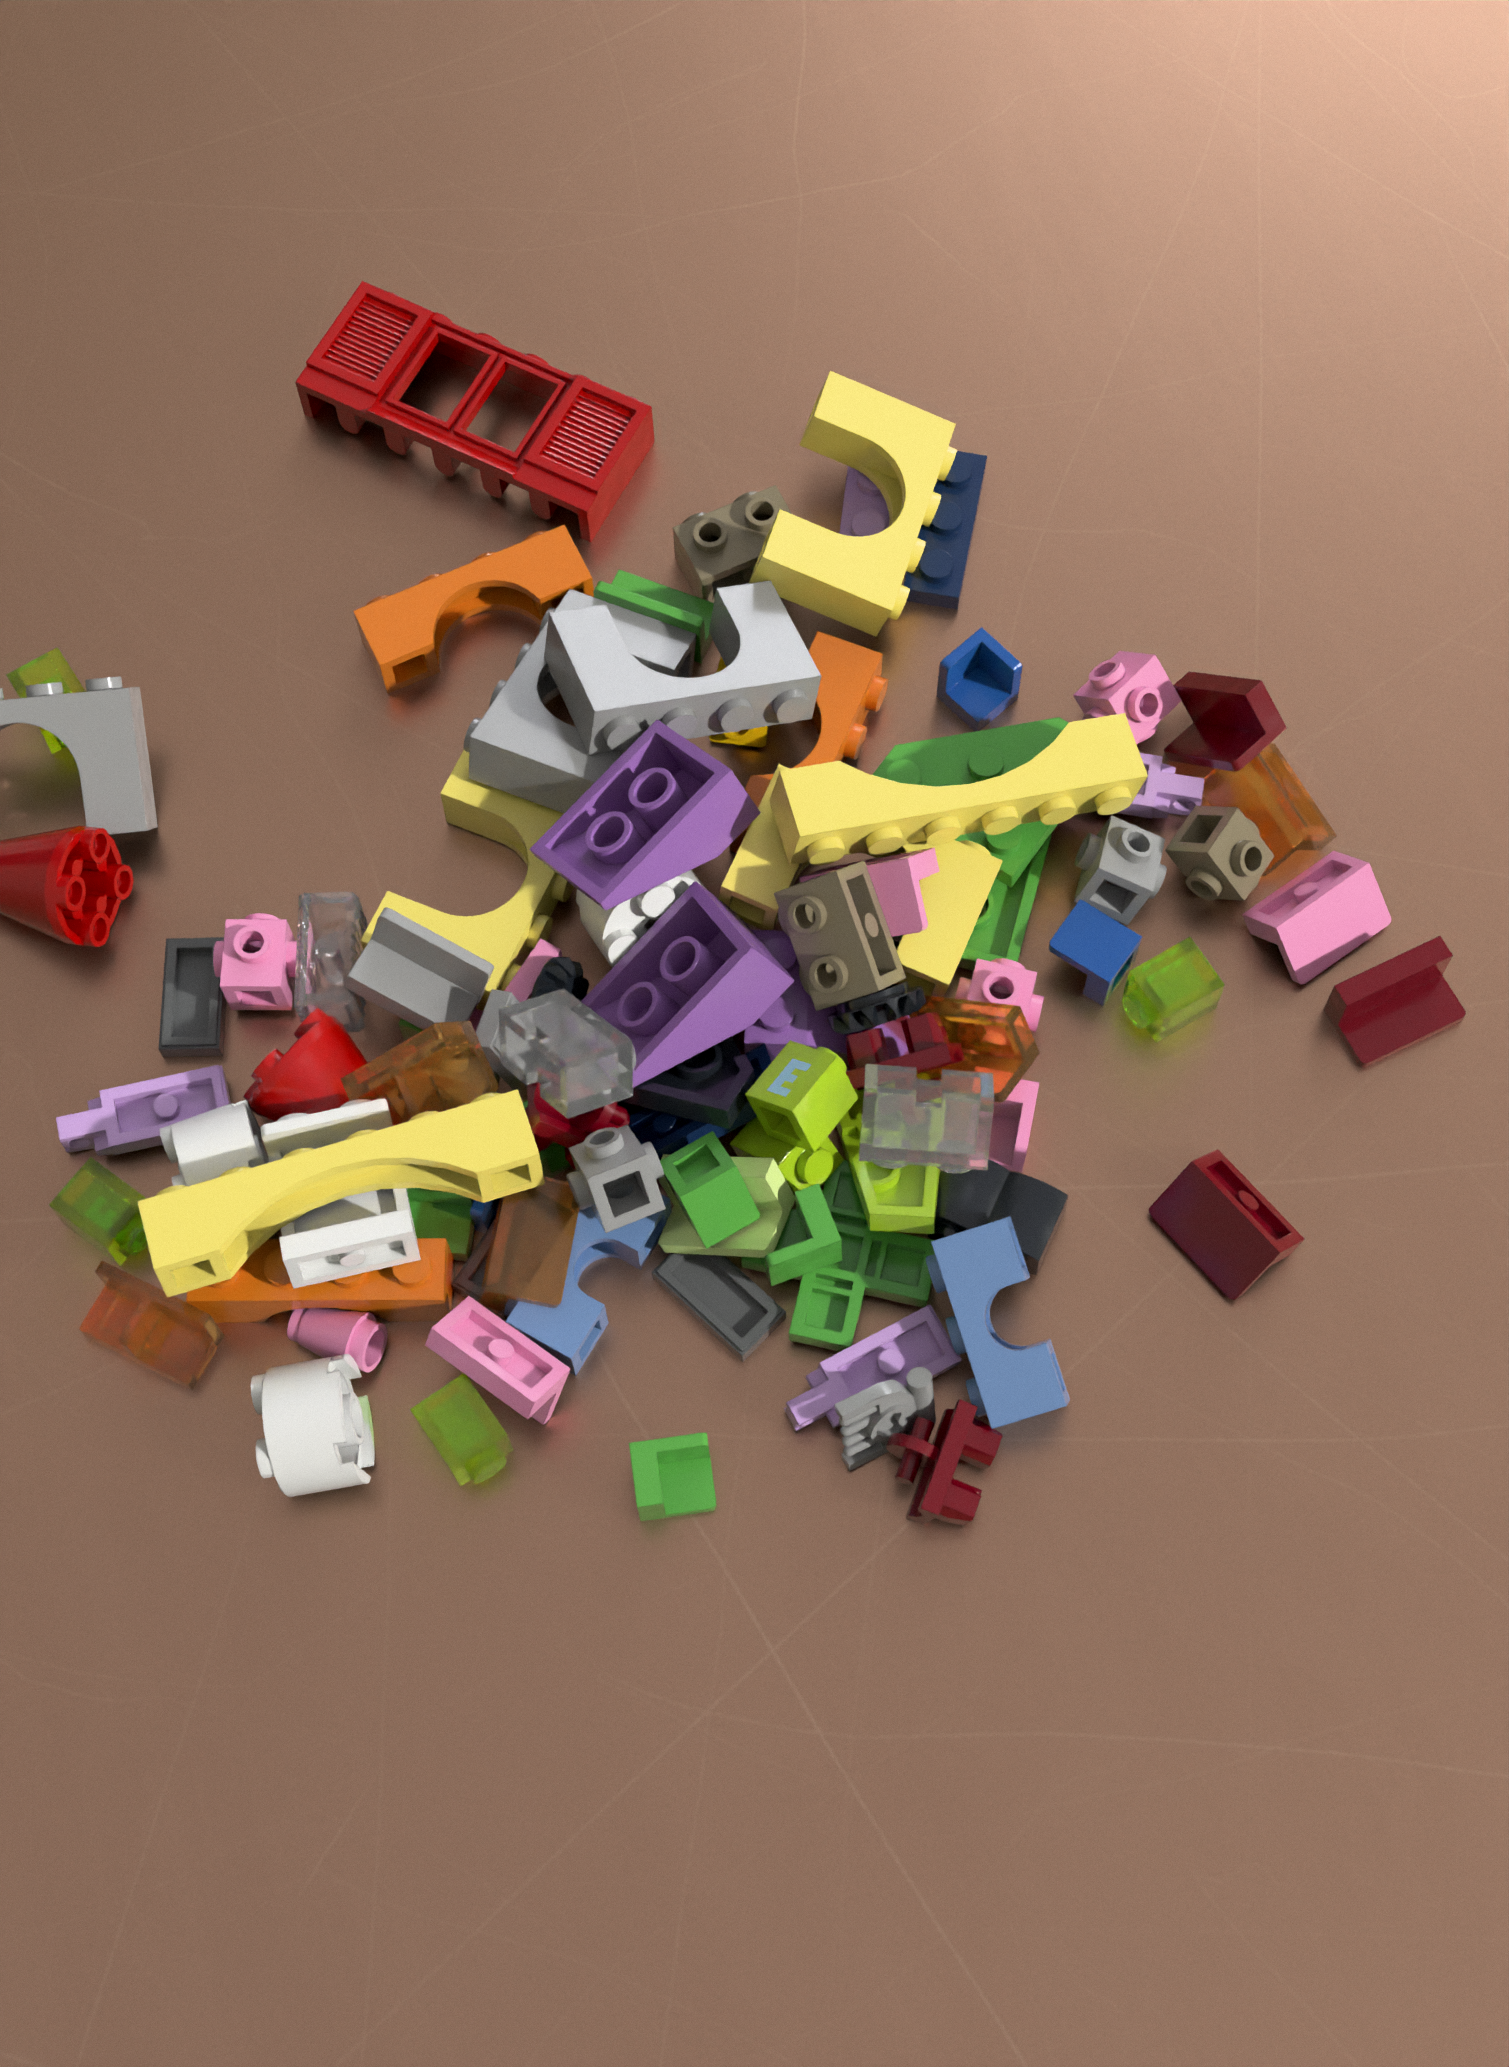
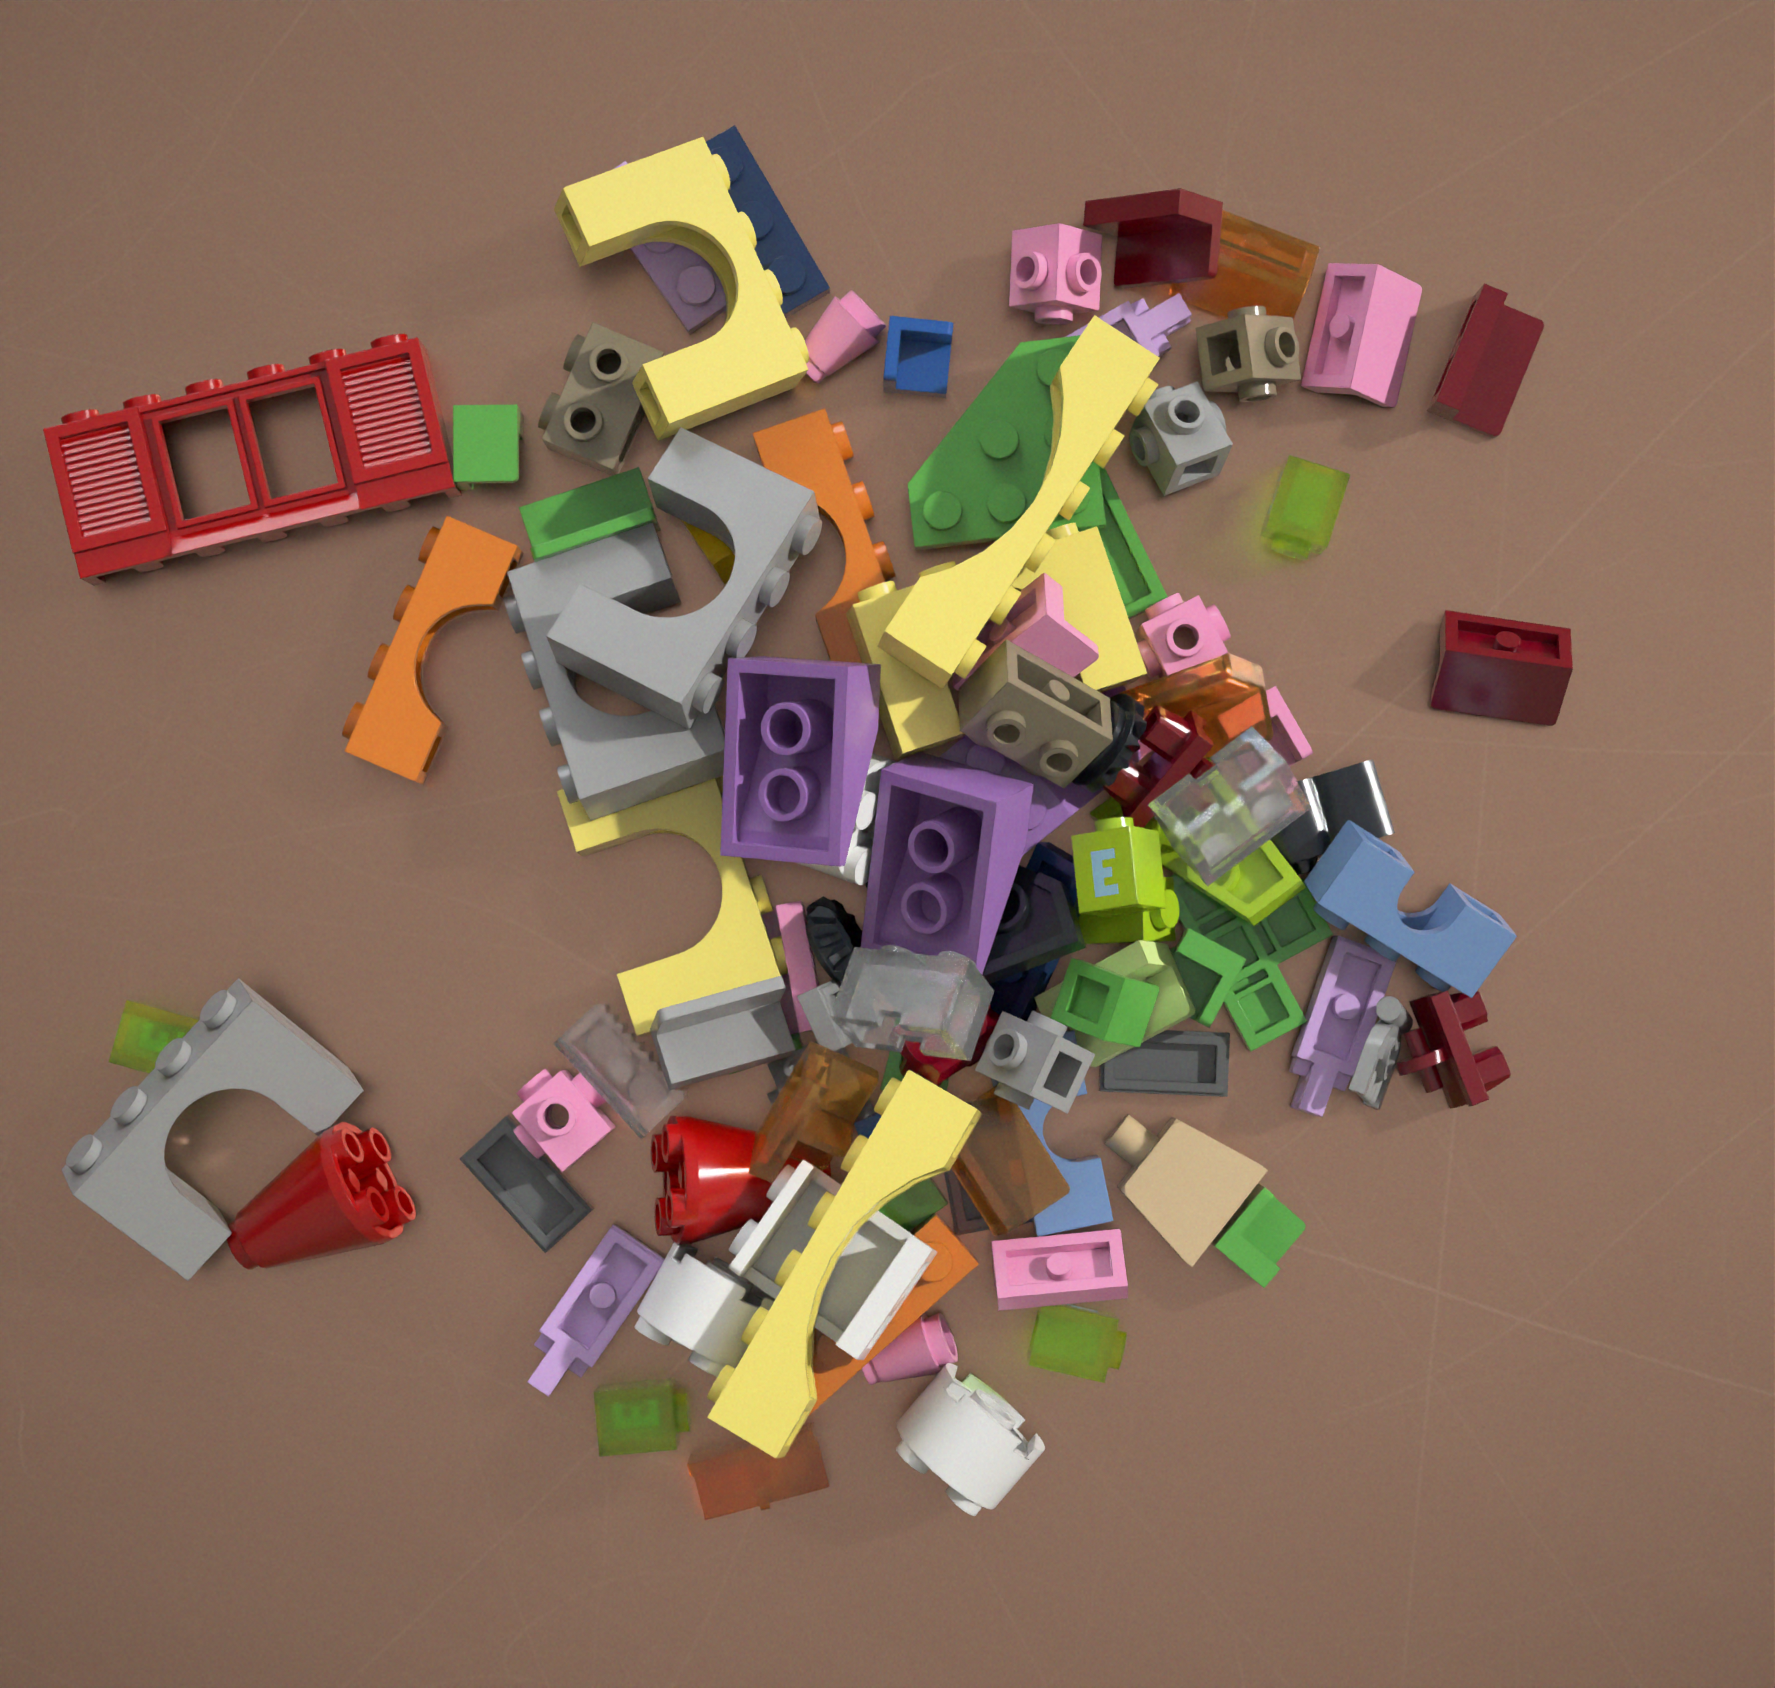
camera: 45 degrees left, 20 degrees up
blue panel [1049,899,1142,1006] -> none
none -> bright green panel [453,405,524,490]
none -> bright pink cone [805,290,886,384]
none -> tan torso [1104,1114,1268,1267]

